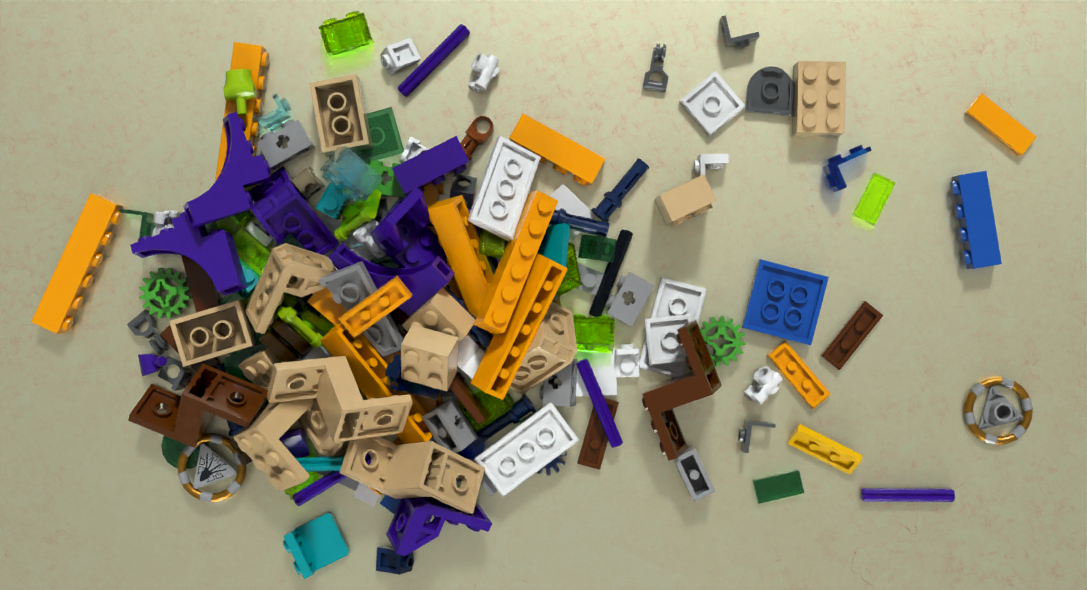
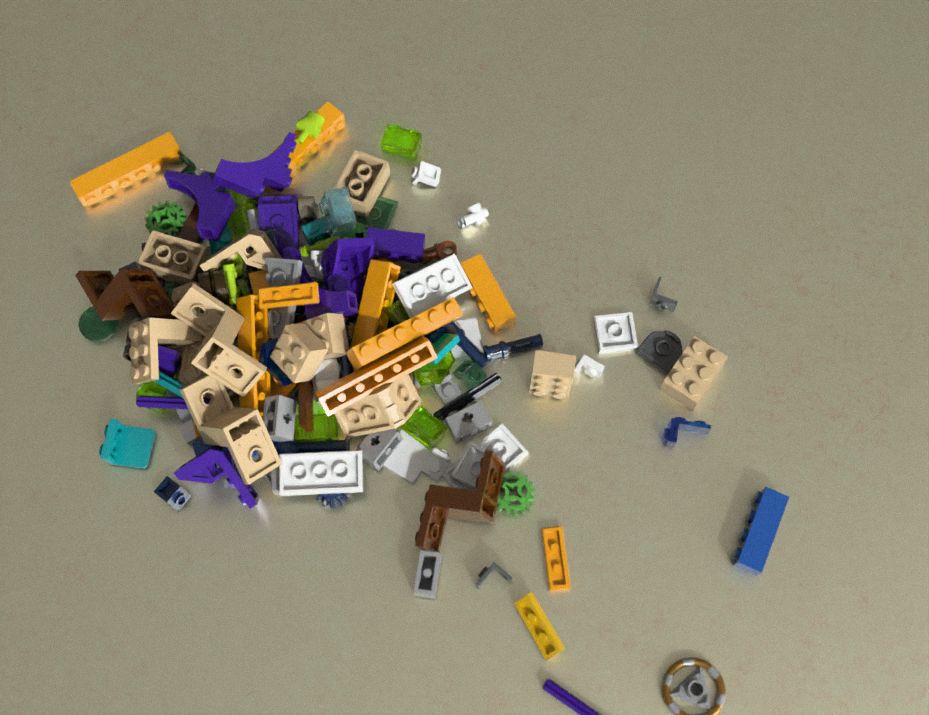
camera: 35 degrees right, 20 degrees down
dark grey piece [127,309,169,355] -> none
dark purple piece [138,353,167,376] -> none
piece [177,433,246,502] -> none
light grey brick [257,119,315,170] -> none
clear light blue bracket [258,93,291,131] -> none
dark purple axle [398,24,470,97] -> none
dark purple axle [576,359,623,448] -> none
reddish brown tile [577,398,619,470] -> none
dark grey piece [642,43,668,92] -> none
blue plate [742,259,829,345] -> none
white plate [743,366,783,405] -> none
clear green tile [752,469,804,504] -> none
reddish brown tile [820,301,883,370] -> none
clear neon green tile [852,172,896,225] -> none
light orange tile [965,93,1037,156] -> none

